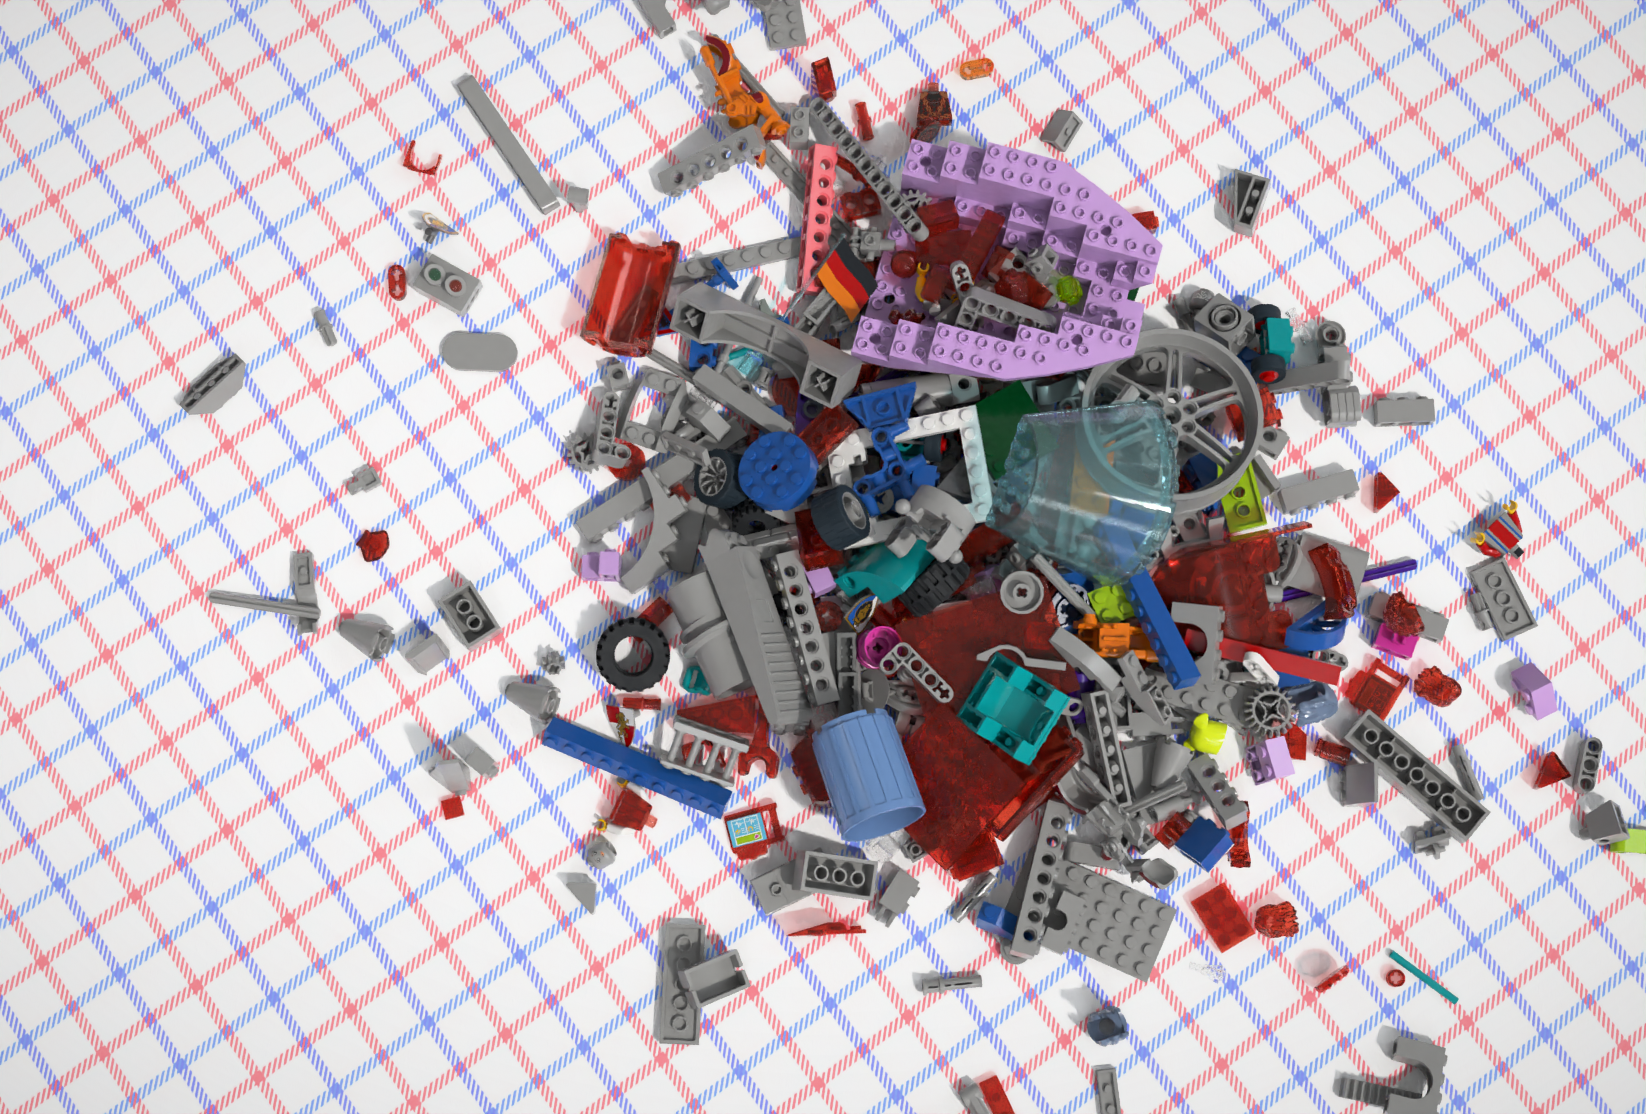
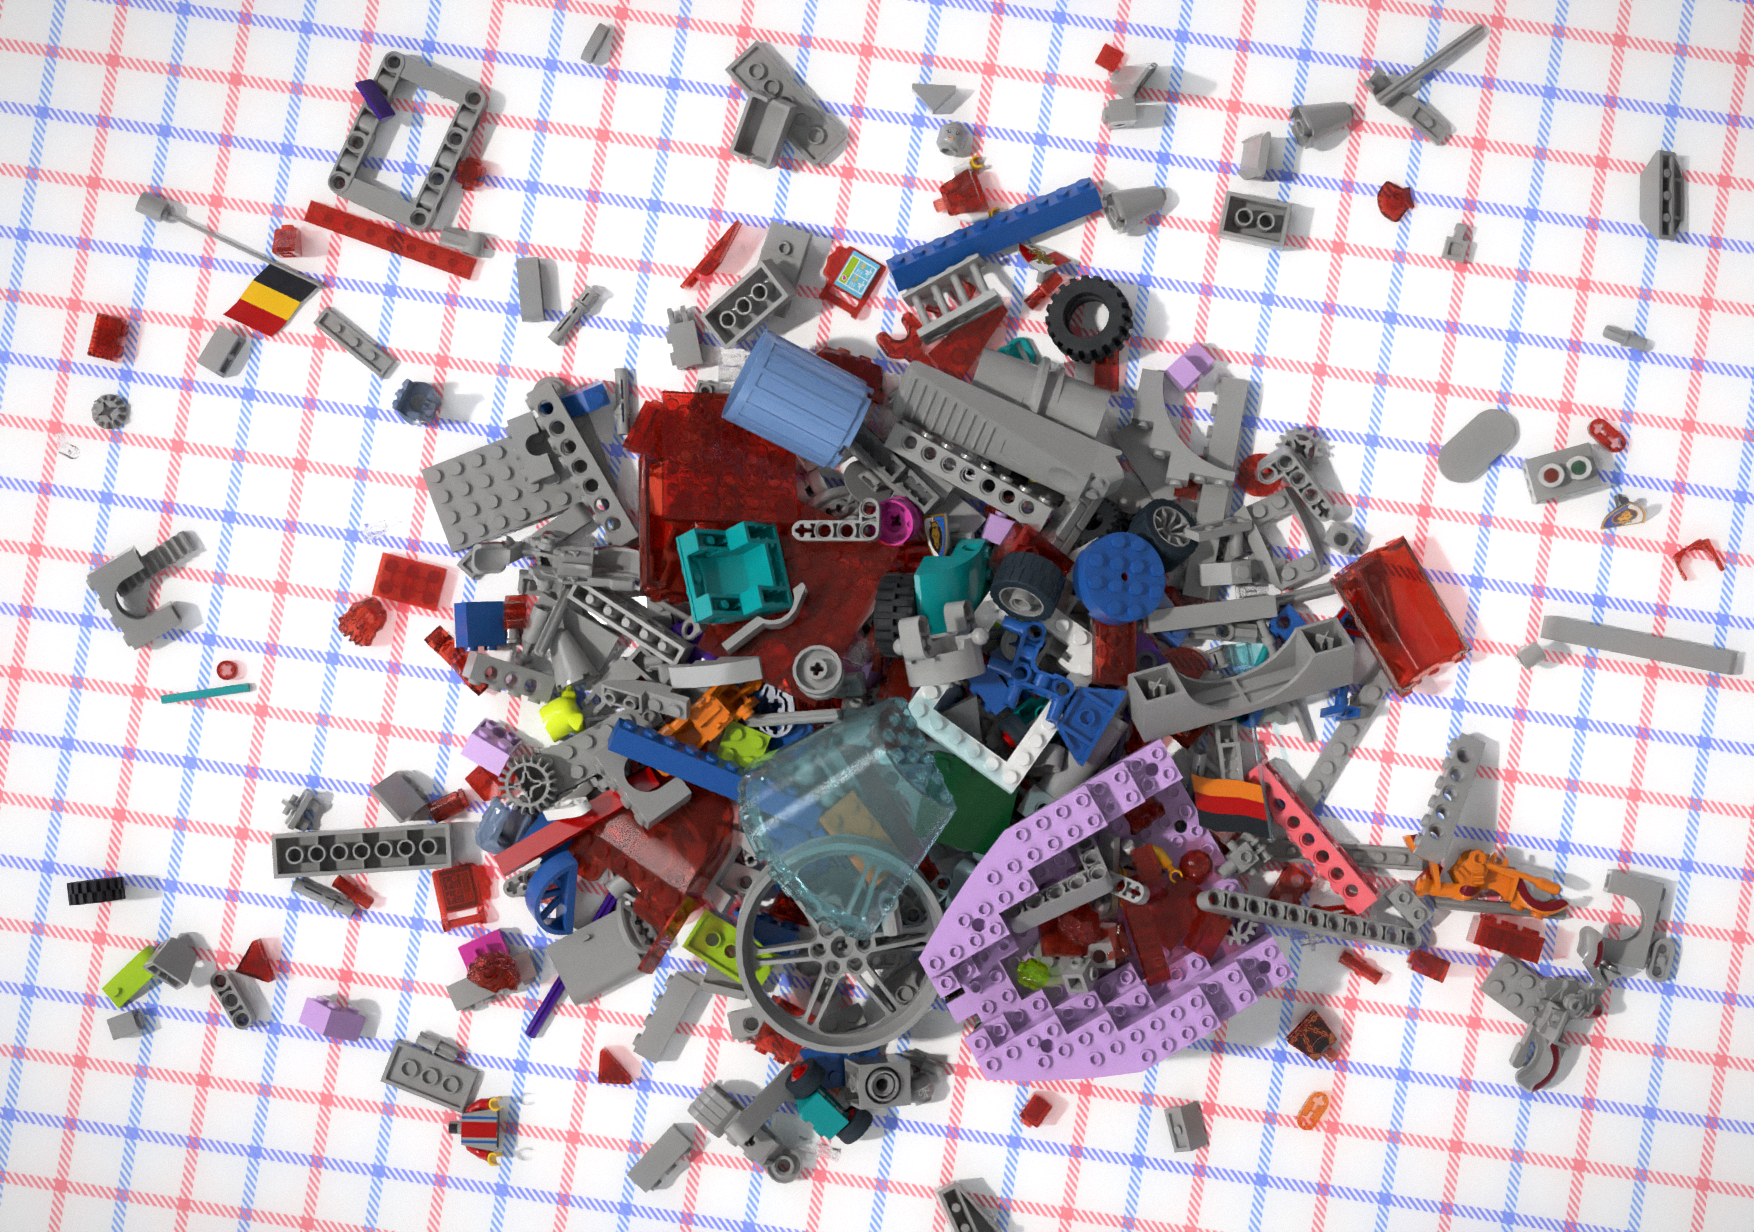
camera: 135 degrees right, 10 degrees up
light grey gear [542,651,565,675] -> none
clear red gear [815,601,843,632] -> none
clear red tile [910,117,941,144] -> none
clear red windscreen [1308,543,1357,620] -> none
clear red tile [1314,964,1350,993] -> none
clear red hair [1413,665,1462,708] -> none
none -> black tyre [66,876,126,906]
none -> clear red axle [332,875,375,909]
none -> light grey tile [457,549,478,580]
none -> light grey beam [516,256,545,322]
none -> clear red brick [1465,913,1545,964]

